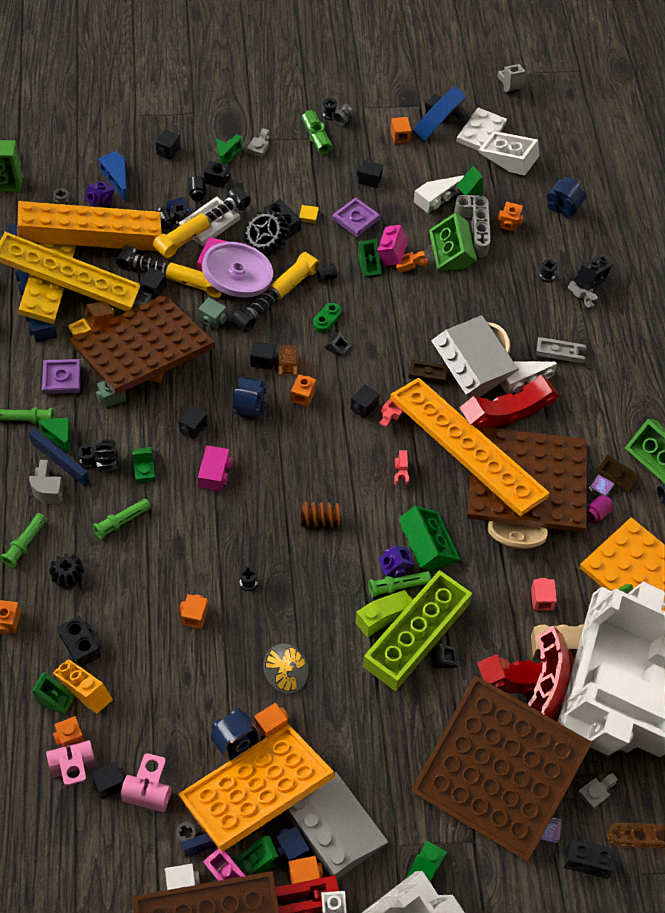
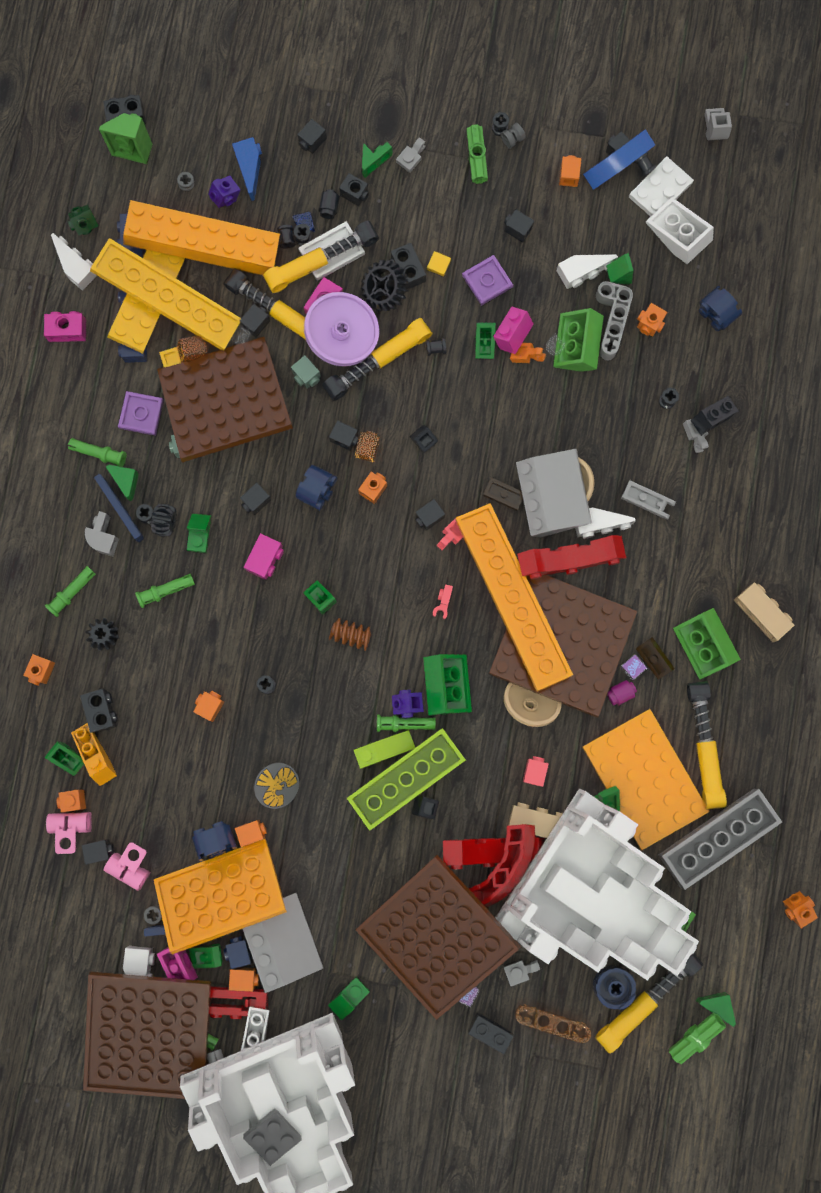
camera: 20 degrees right, 25 degrees up
green plate [313,303,341,333] -> none
none -> green slope [303,580,337,615]

